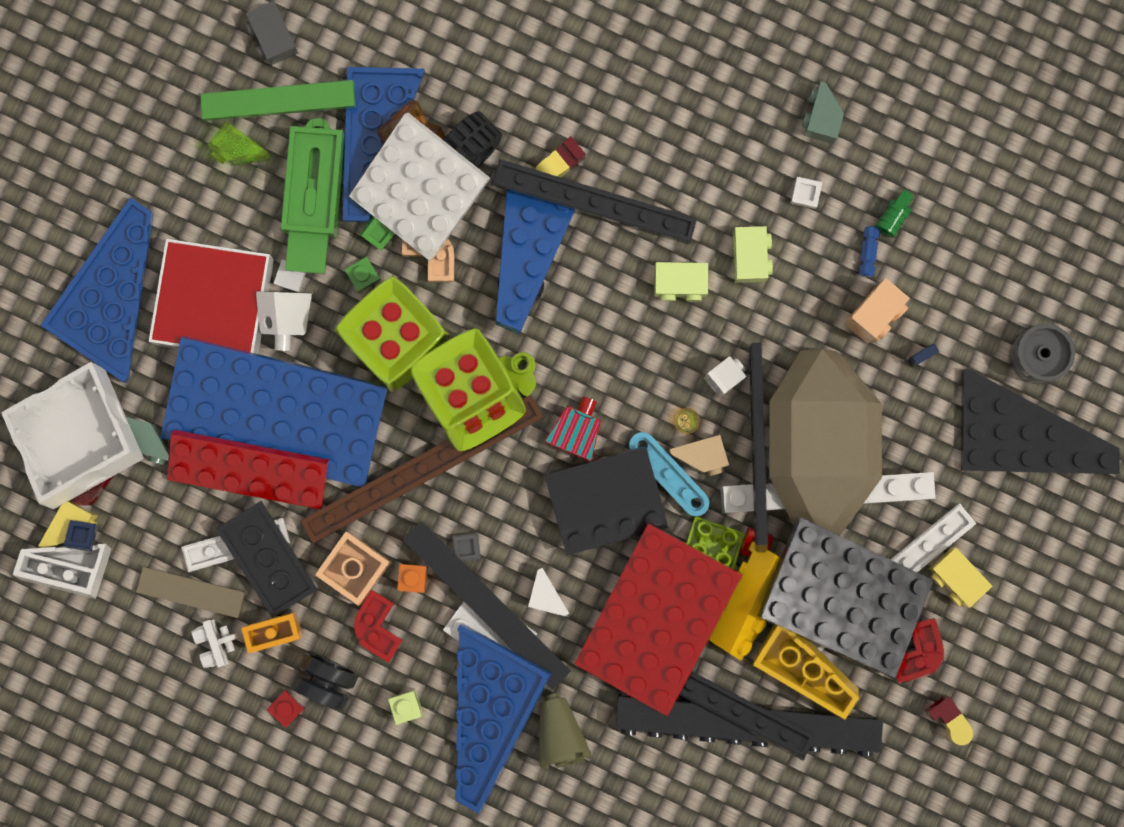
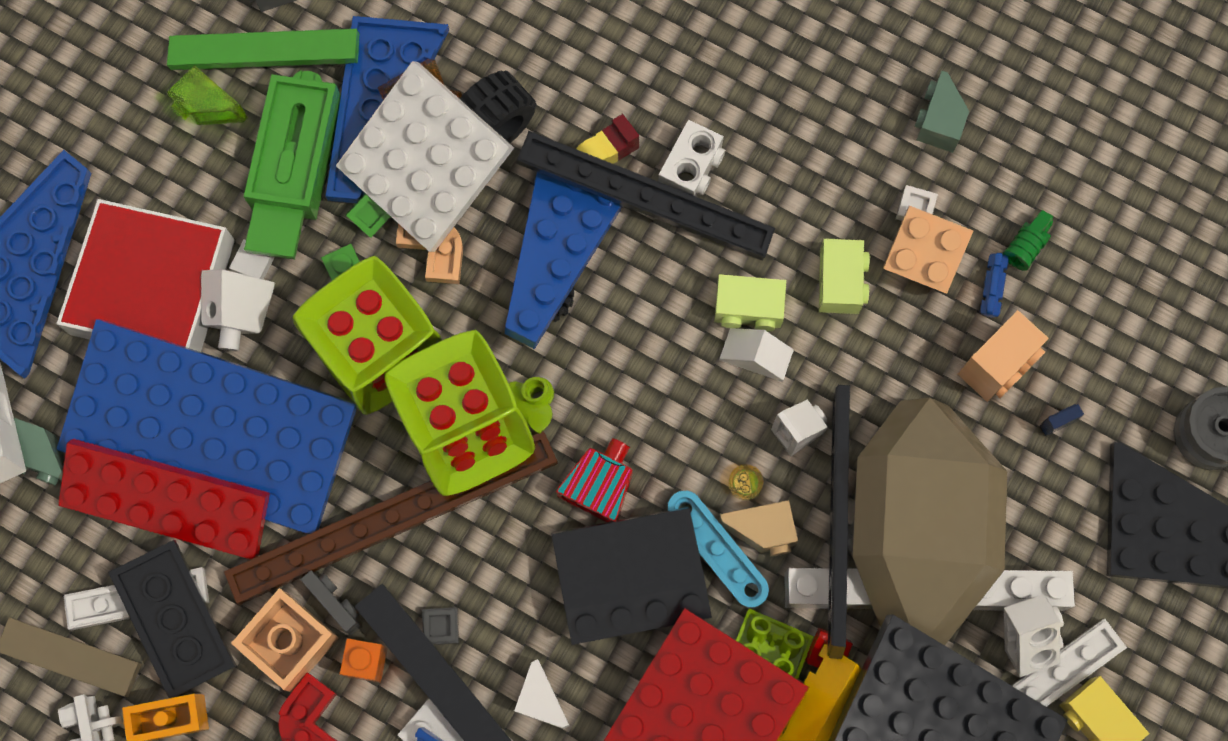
camera: 10 degrees right, 10 degrees down
none -> dark grey plate [300,570,362,635]
none -> white brick [658,120,726,196]
none -> white slope [719,328,794,382]
none -> light nougat brick [883,205,973,294]
none -> white brick [1004,594,1064,677]

